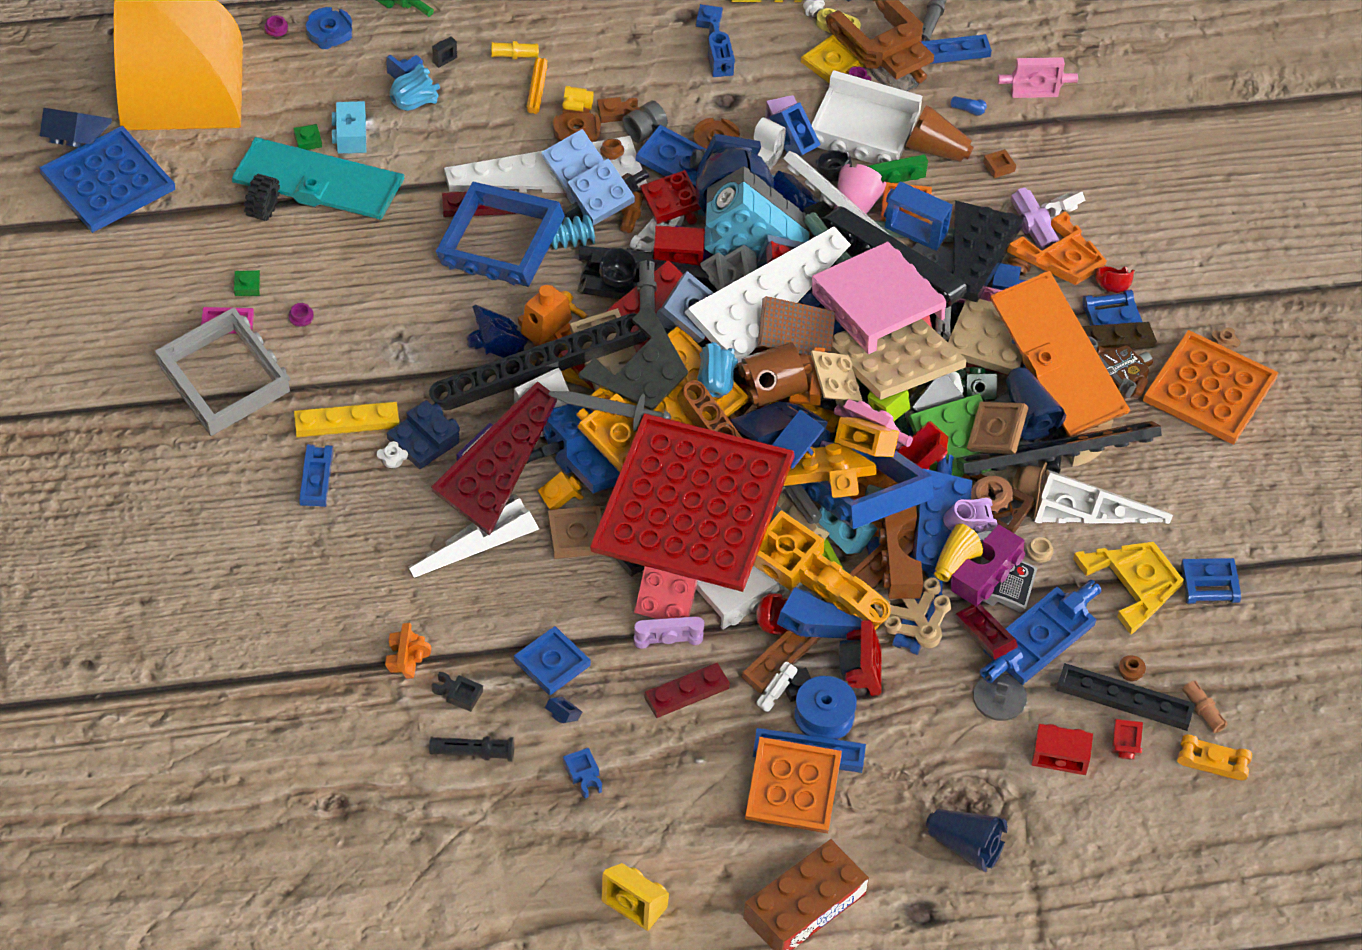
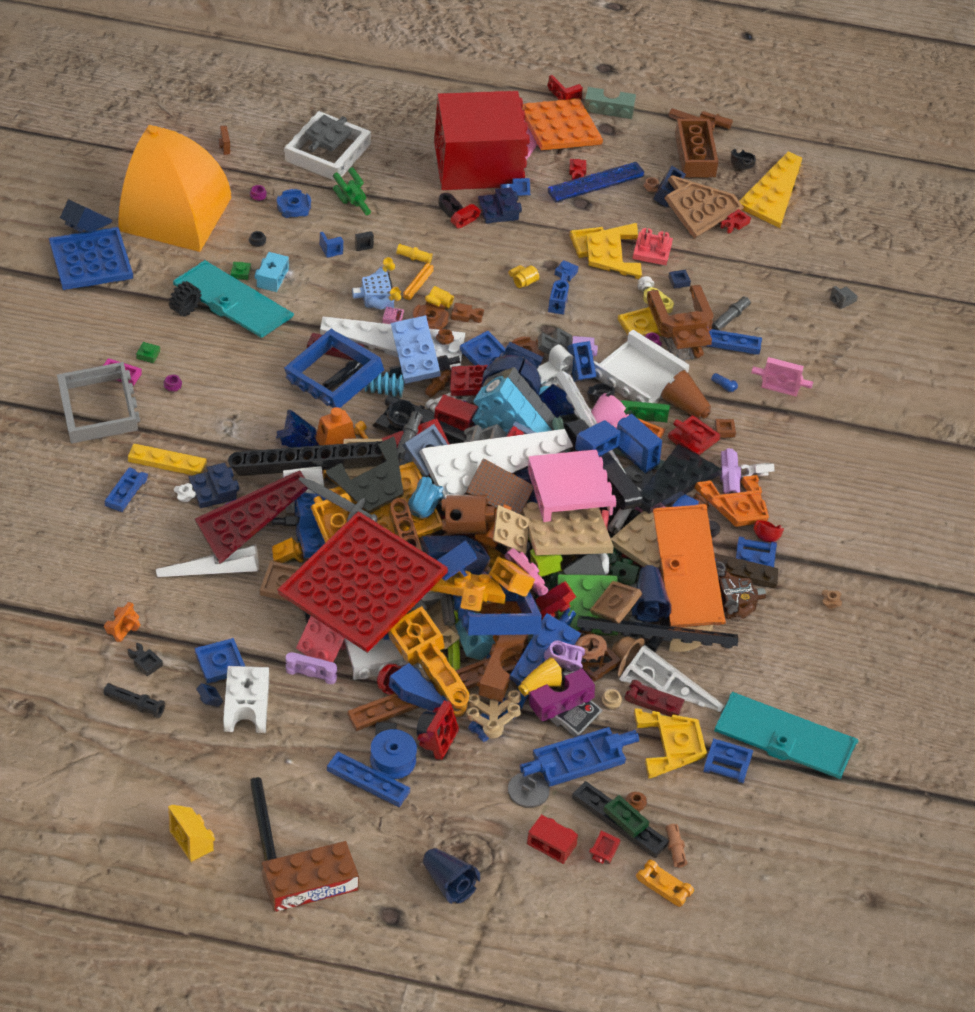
camera: 20 degrees right, 5 degrees down
dark azure piece [389,64,440,111] -> none
blue plate [563,748,602,798] -> none
dark grey wheel [623,100,668,143] -> none
dark red plate [644,662,730,718] -> none
orange plate [745,737,842,834] -> none
white axle [756,662,797,712] -> none
dark red plate [955,604,1018,659] -> none
orange plate [1143,330,1278,445] -> none
none -> white brick [223,666,269,733]
none -> black plate [249,231,266,247]
none -> black axle [250,777,277,861]
none -> black pin [323,360,364,391]
none -> light blue torso [352,257,401,310]
none -> bright pink tile [383,307,404,324]
none -> yellow piece [508,265,539,288]
none -> dark grey plate [538,328,572,355]
none -> blue brick [575,420,621,456]
none -> dark green plate [603,795,649,838]
none -> dark red plate [624,680,685,717]
none -> red plate [668,415,720,455]
none -> teal door [714,692,858,779]

